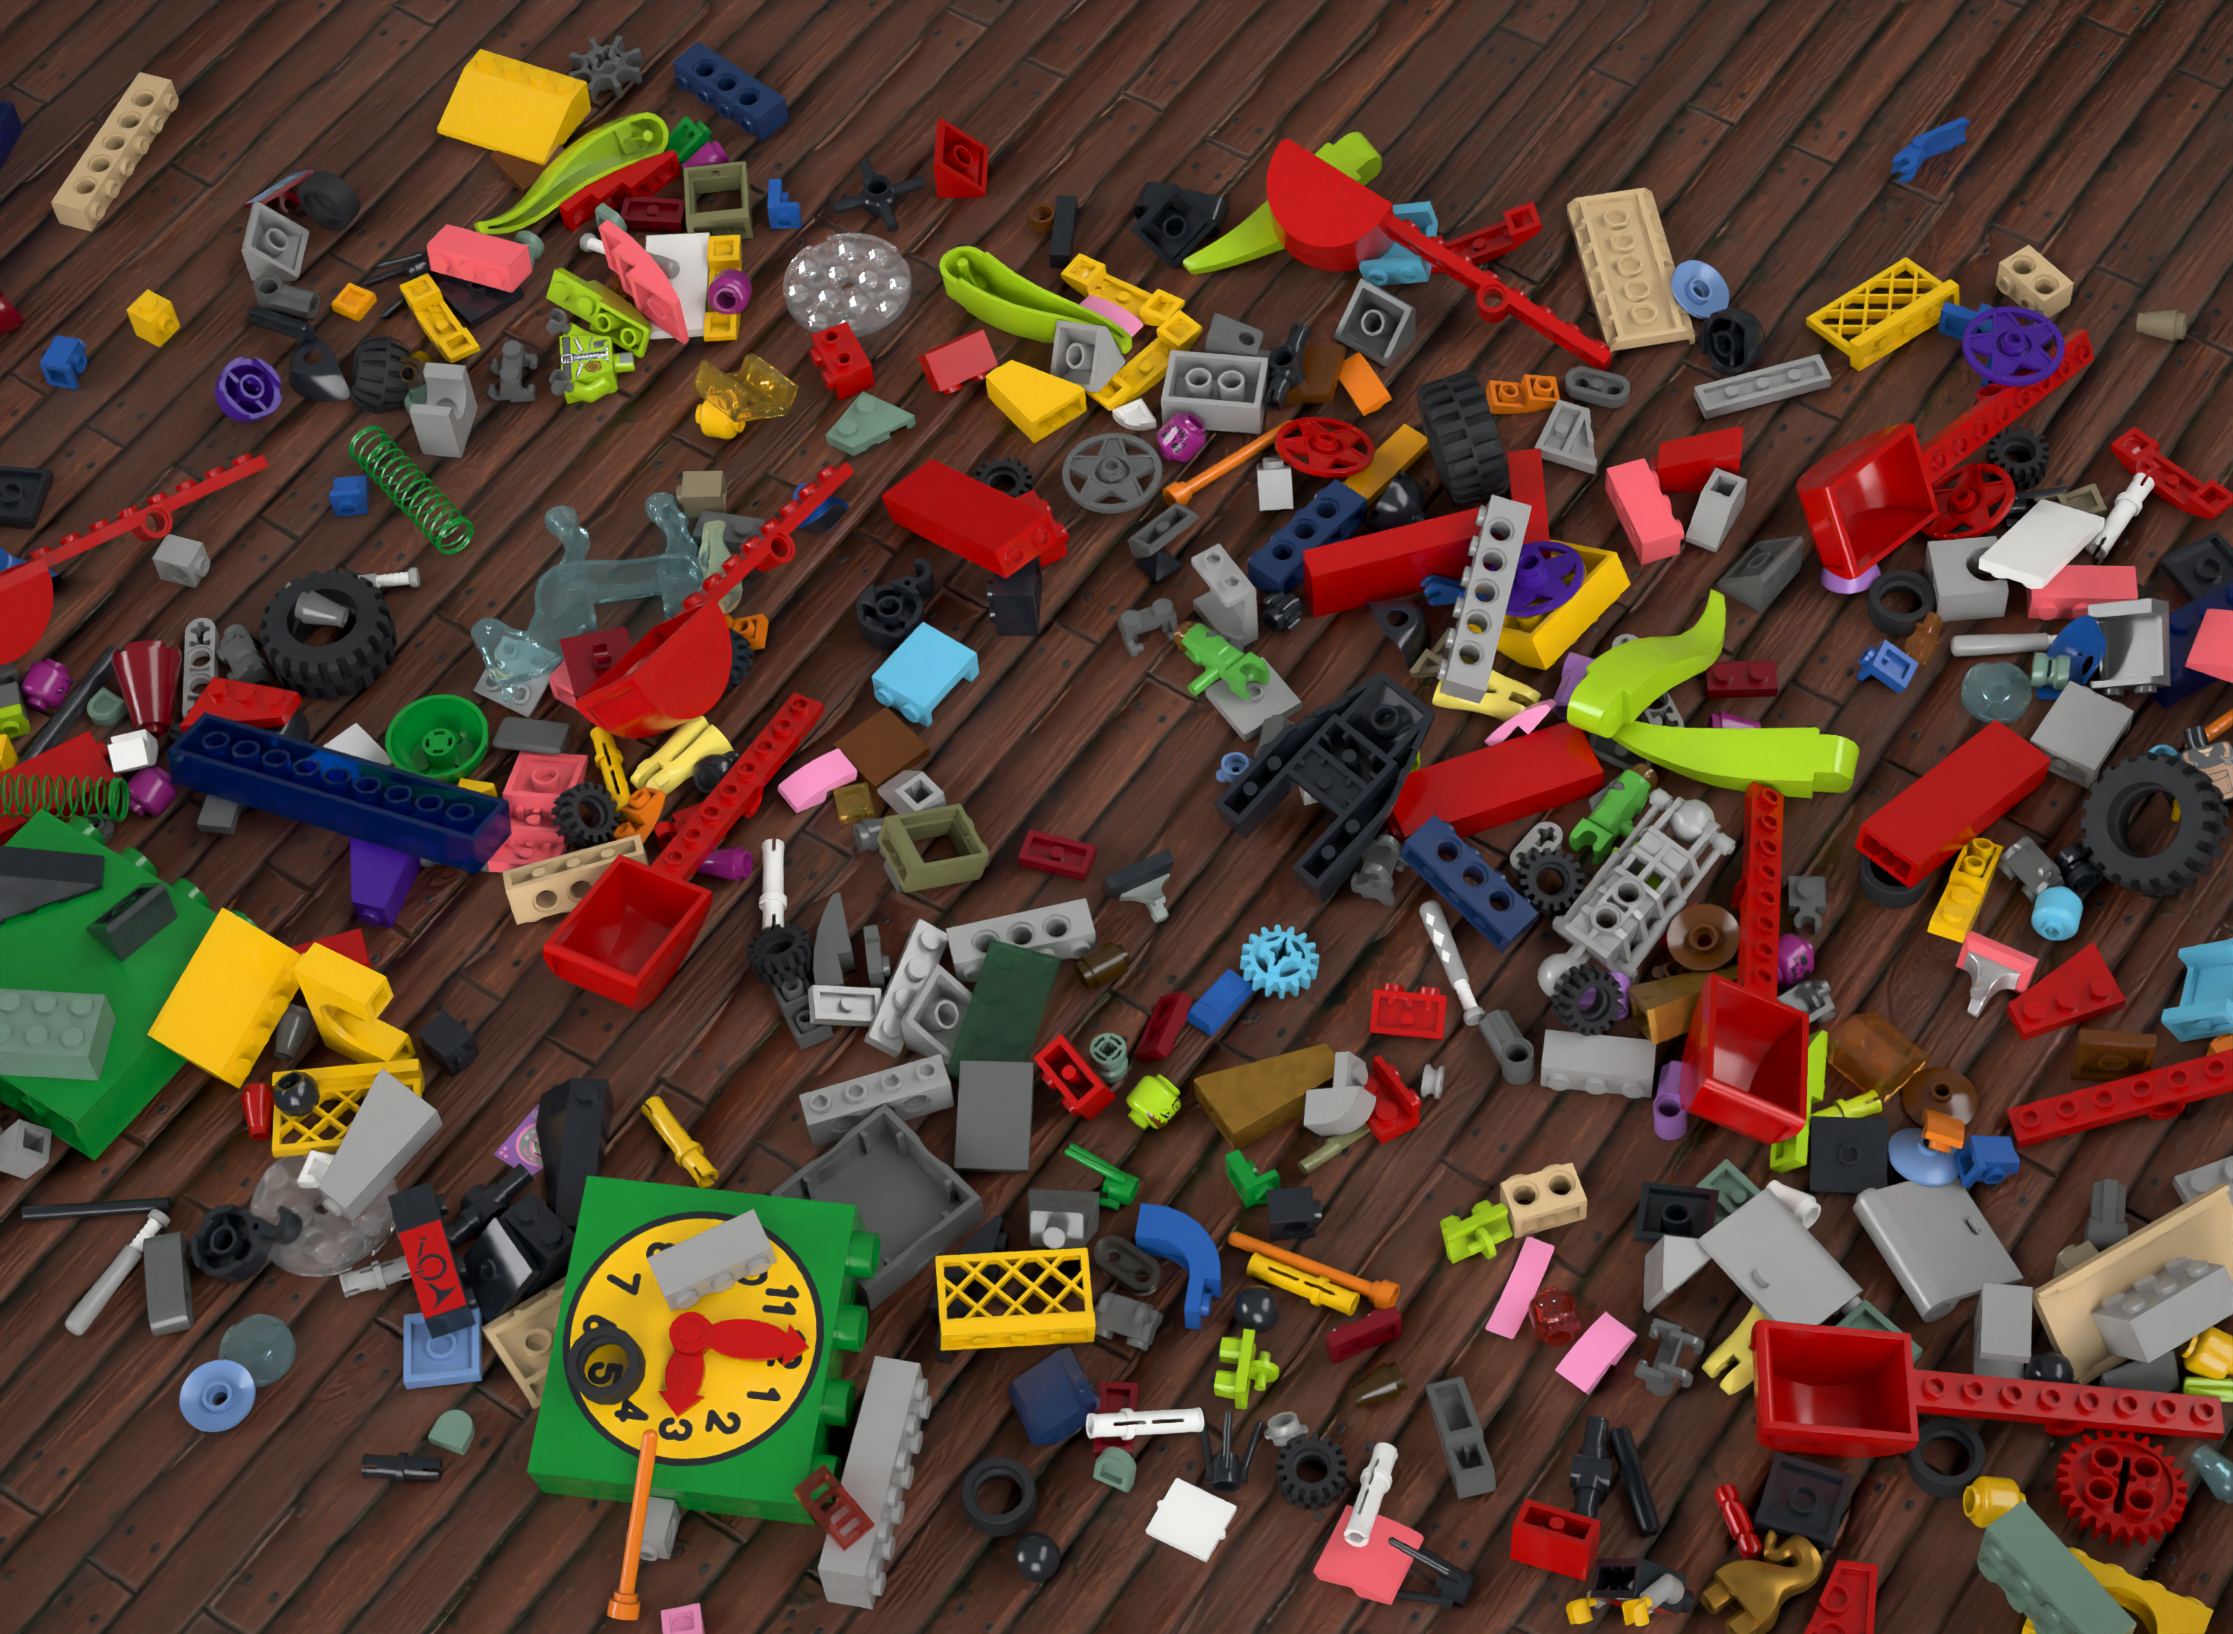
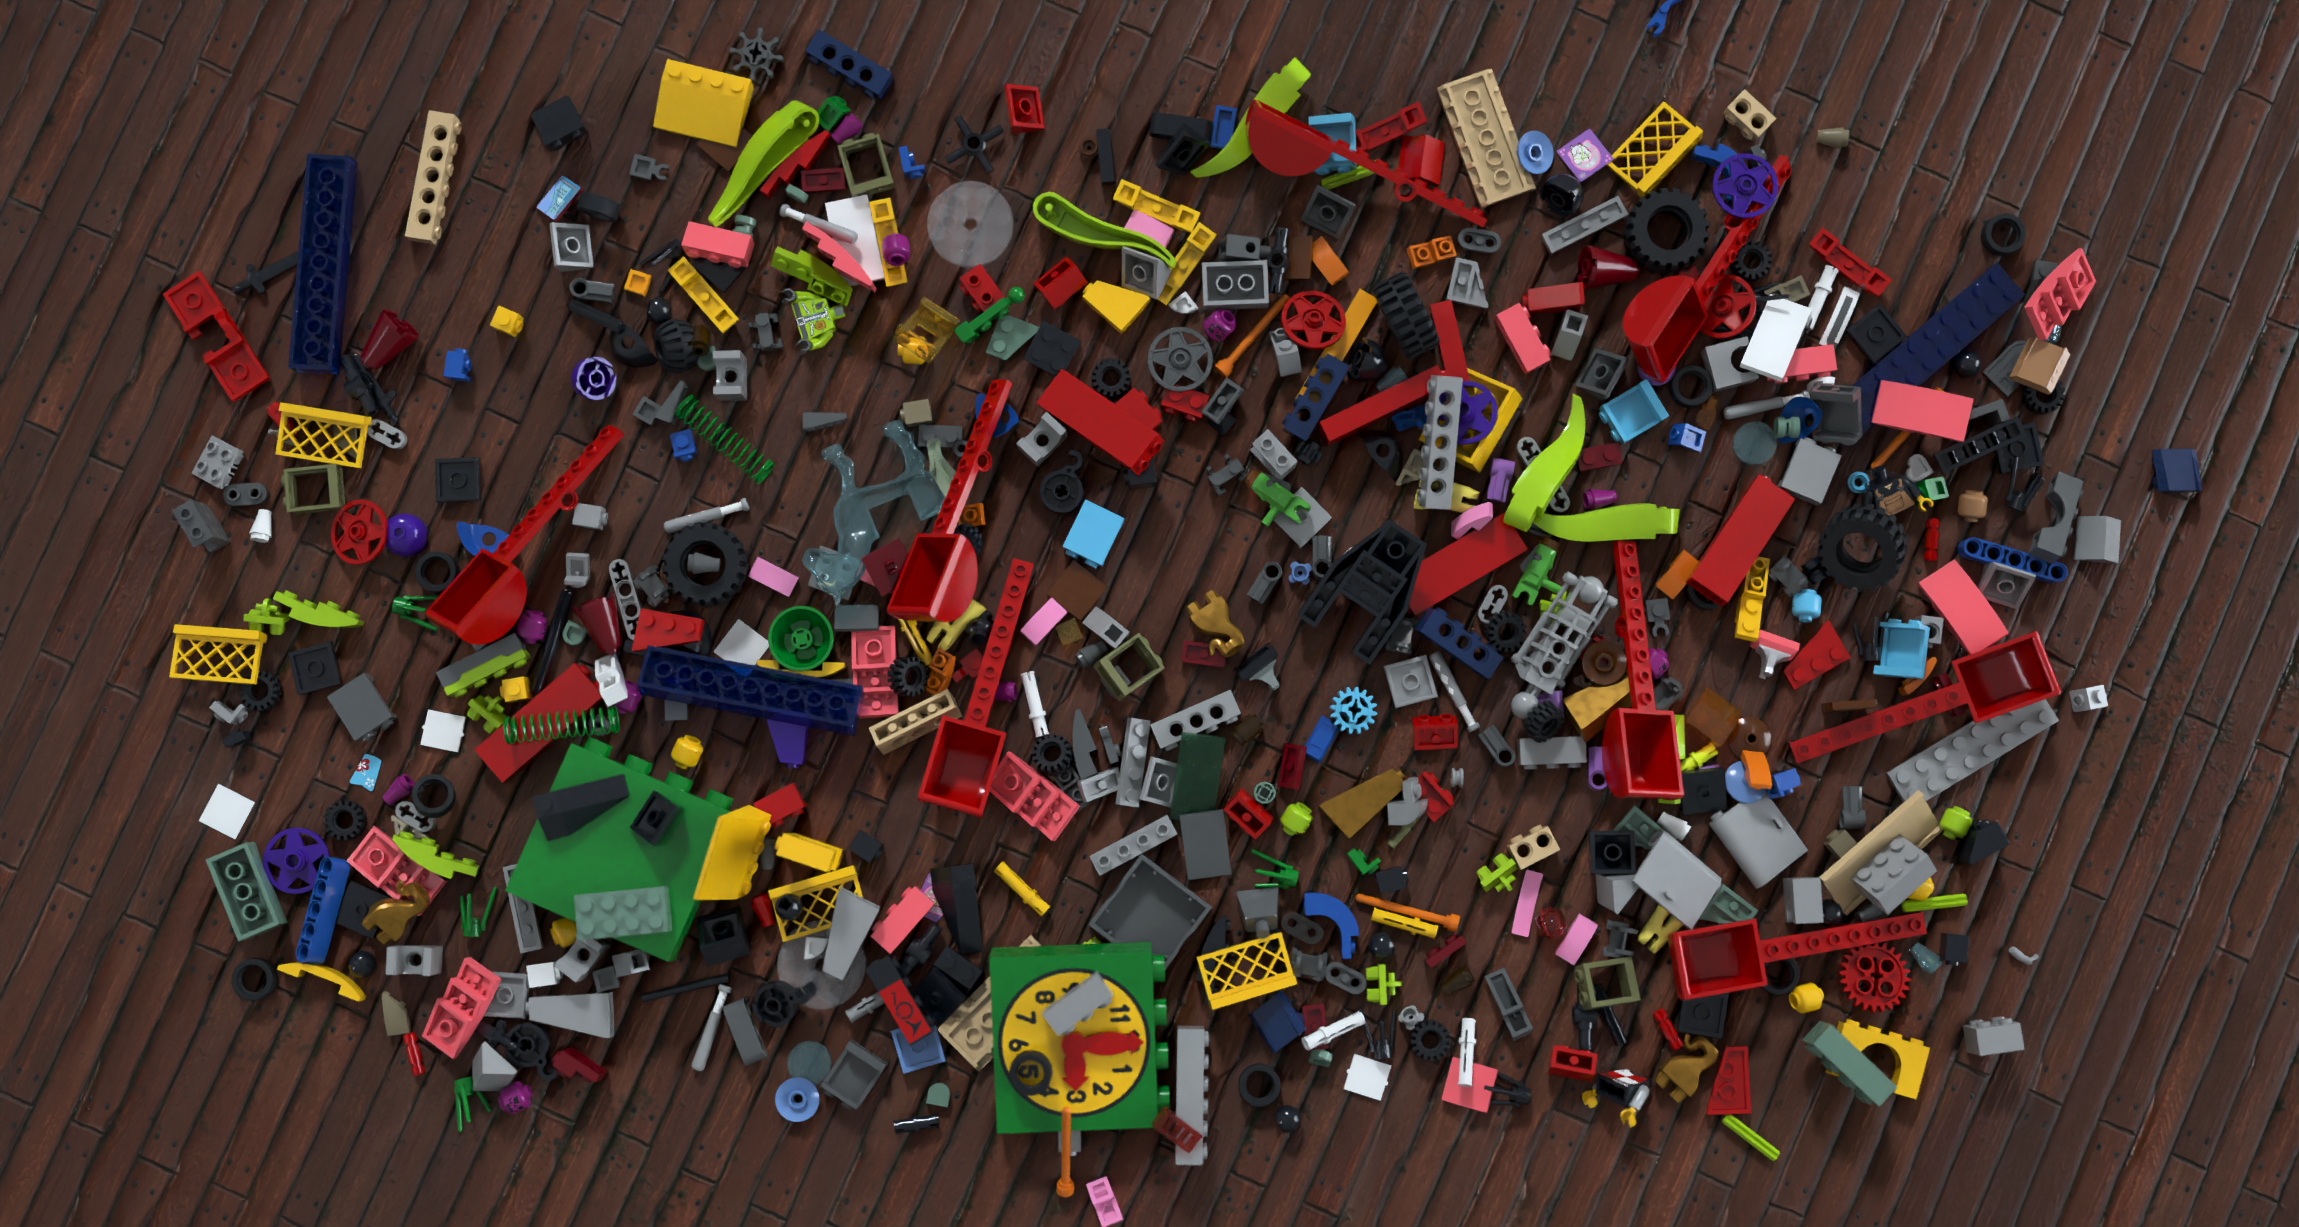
camera: 15 degrees left, 30 degrees up
none -> black bracket [531,96,588,152]
none -> light grey bracket [564,553,590,588]
none -> dark grey plate [629,154,671,182]
none -> dark grey plate [632,396,661,426]
none -> black piece [646,297,672,324]
none -> dark grey slope [654,381,689,426]
none -> yellow head [671,735,703,769]
none -> black slope [697,906,750,966]
none -> bright pink slope [748,557,799,597]
none -> dark grey slope [803,412,849,432]
none -> dark grey panel [820,1039,888,1110]
none -> coral brick [871,886,936,954]
none -> green plate [954,287,1025,345]
none -> coral slope [990,751,1080,841]
none -> light grey piece [1016,412,1068,467]
none -> black plate [1022,320,1081,377]
none -> red bracket [1160,384,1210,422]
none -> pearl gold hips [1187,590,1244,658]
none -> blue tile [1209,105,1237,149]
none -> dark grey piece [1247,562,1282,604]
none -> lime axle [1321,160,1376,190]
none -> dark grey plate [1324,961,1366,994]
none -> light grey plate [1383,655,1438,709]
none -> red slope [1398,135,1445,186]
none -> sticker [1557,128,1614,182]
none -> olive window [1574,956,1641,1011]
none -> dark red cone [1577,245,1640,289]
none -> medium azure panel [1599,379,1669,445]
none -> black tyre [1623,188,1710,275]
none -> orange slope [1656,549,1699,599]
none -> sticker [1819,287,1860,350]
none -> black plant [1852,611,1889,661]

